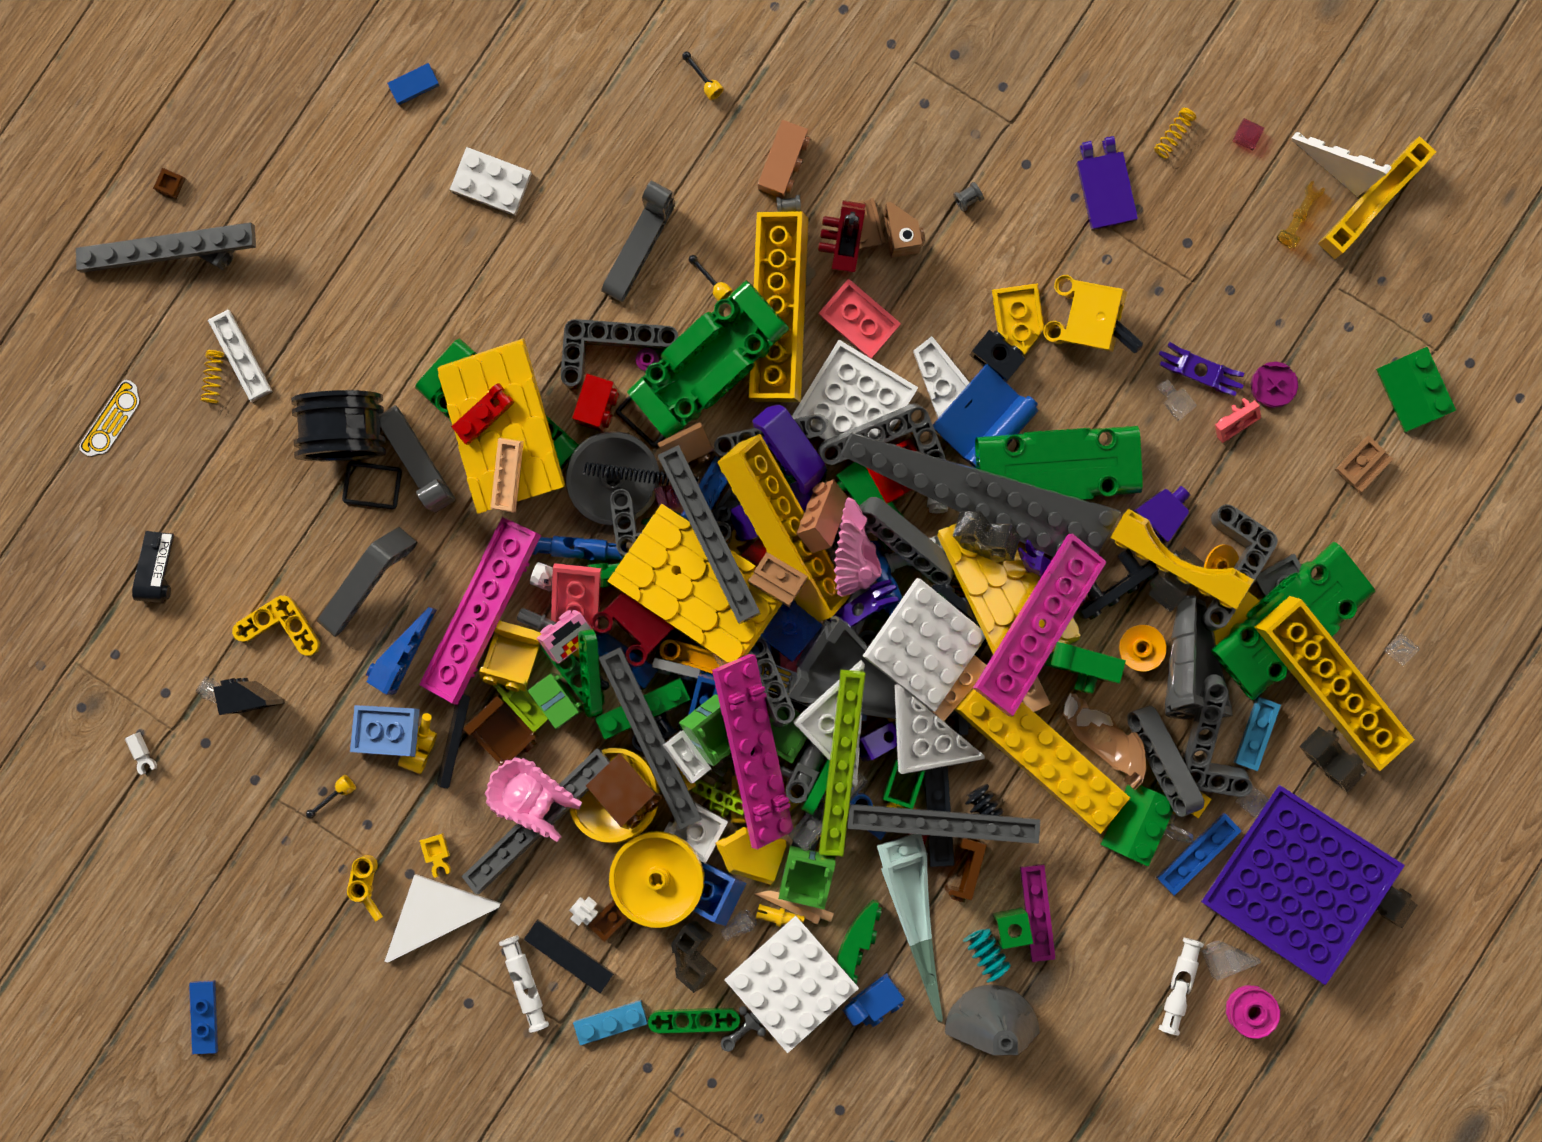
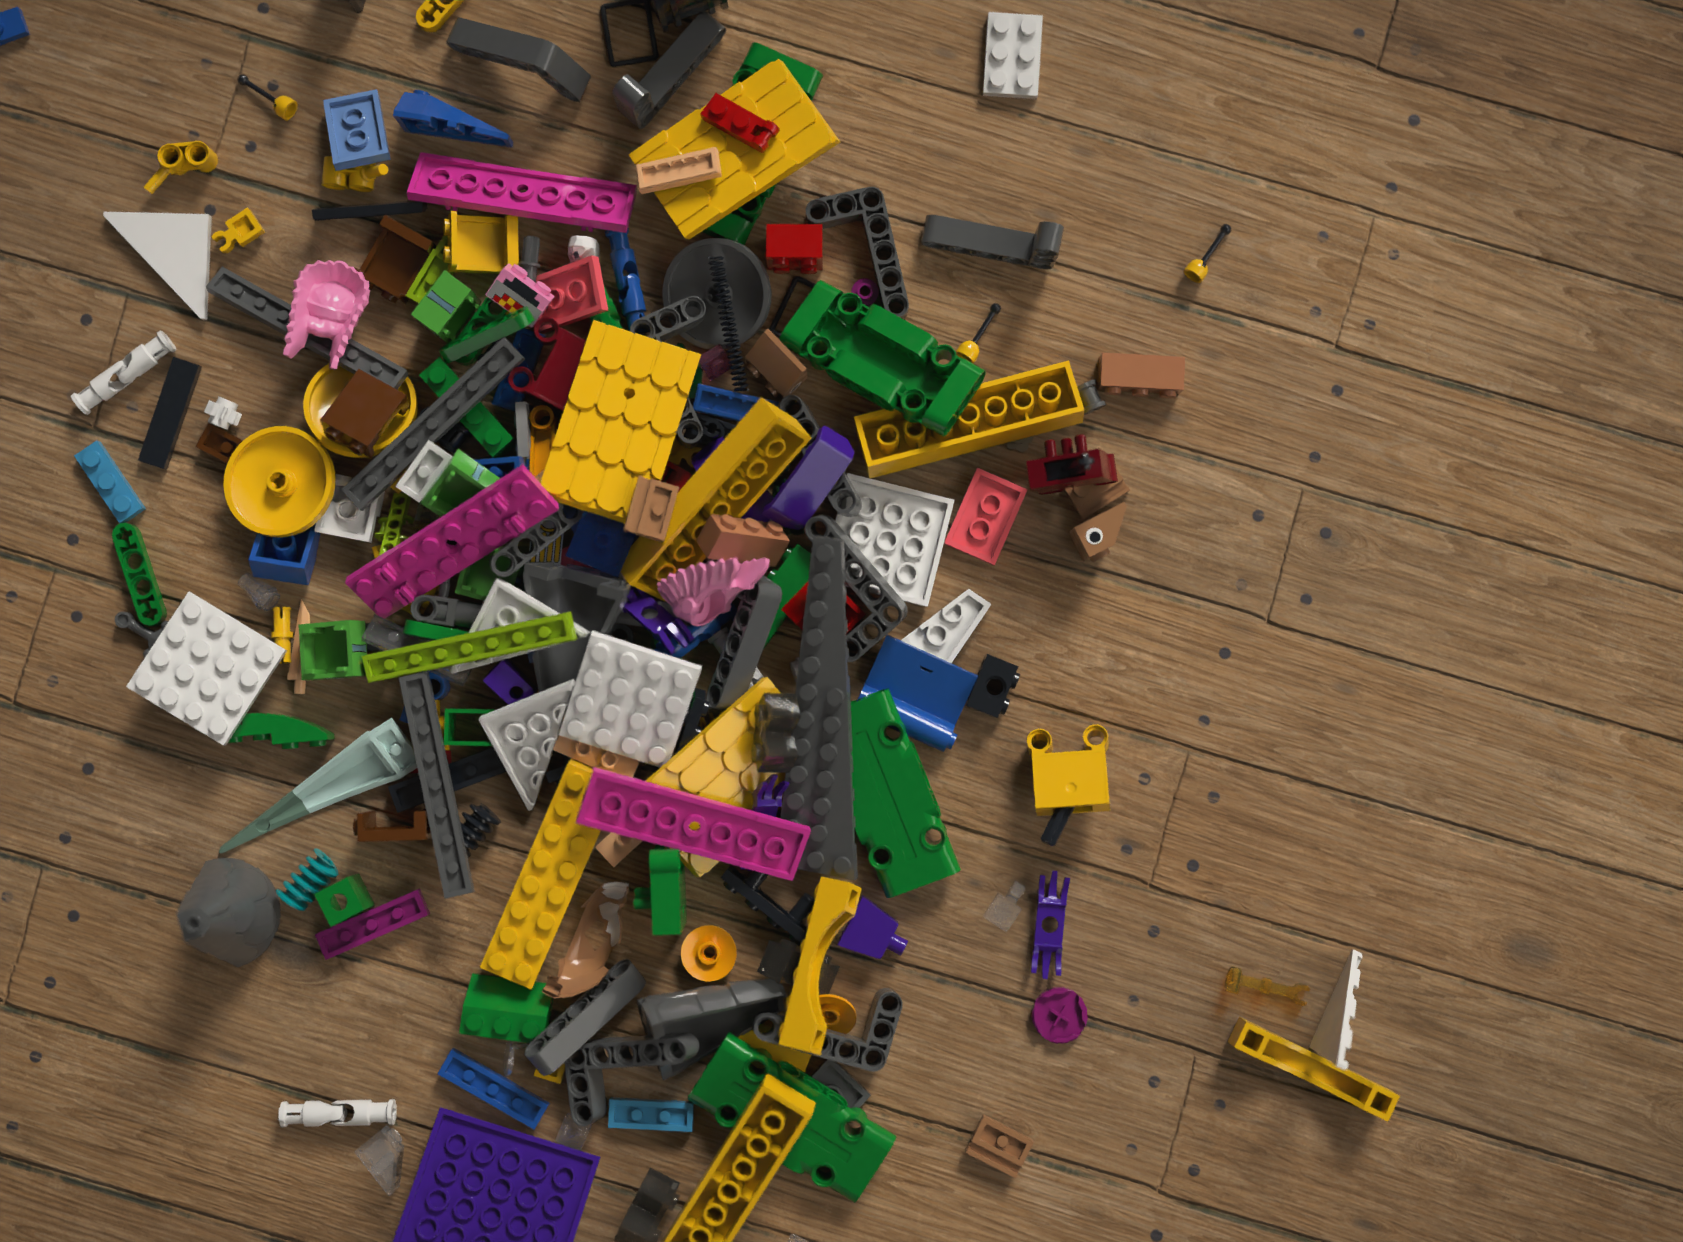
camera: 75 degrees right, 0 degrees up
dark grey plate [657,445,761,624] -> none
clear smoke brick [671,921,717,993] -> none
yellow tile [715,827,786,885] -> none
blue hinge [842,973,905,1027] -> none
dark grey bush [953,182,984,212] -> none
yellow tile [991,283,1044,355] -> none
dark purple tile [1076,136,1138,230] -> none
yellow piece [1154,107,1197,158] -> none
coral plate [1215,398,1261,443] -> none
dark pink wheel [1225,985,1280,1039] -> none
clear pink plate [1232,118,1264,151] -> none
green slope [1376,347,1456,432] -> none

